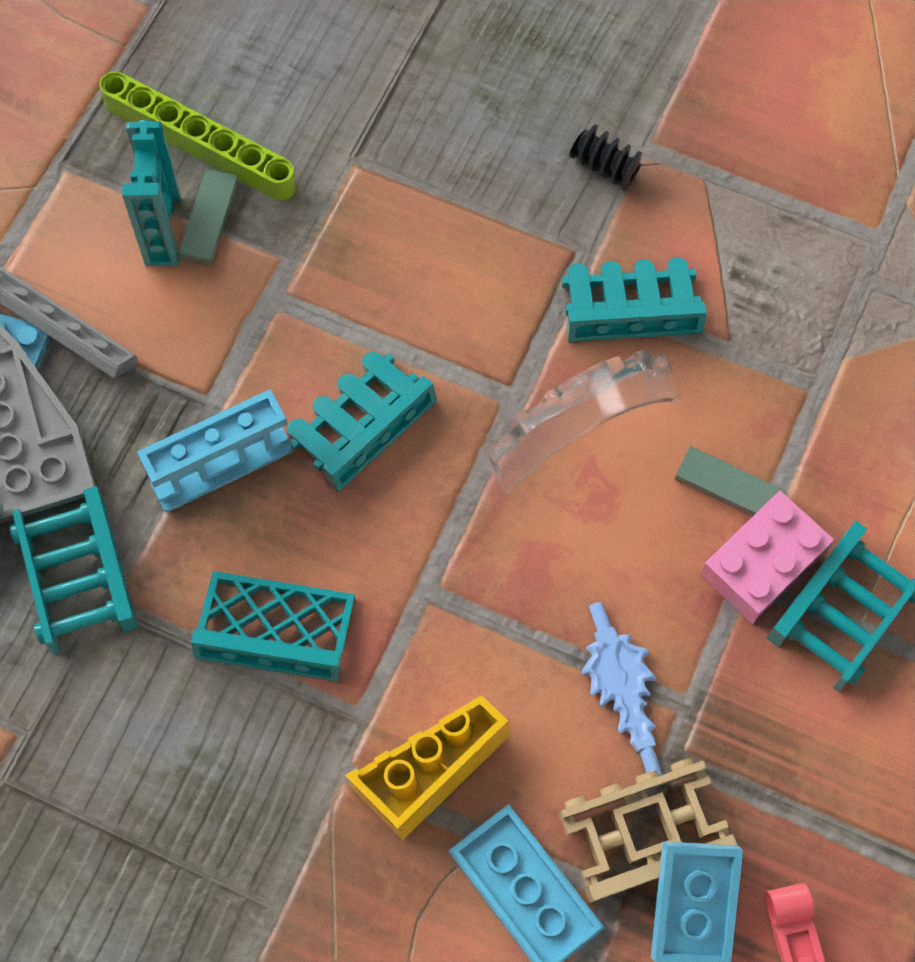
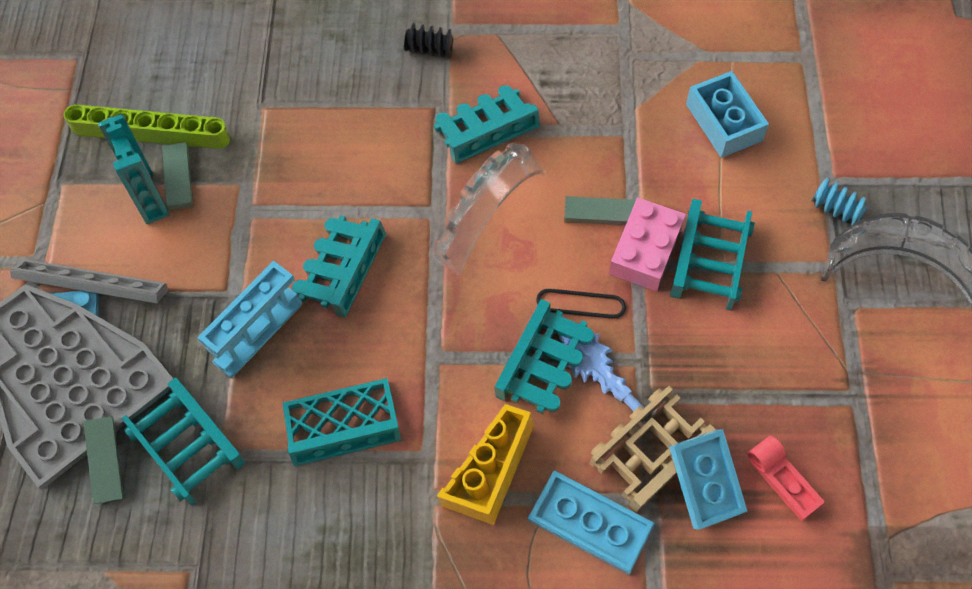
camera: 20 degrees left, 5 degrees down
none -> teal fence [494,299,594,414]
none -> black piece [536,289,626,318]

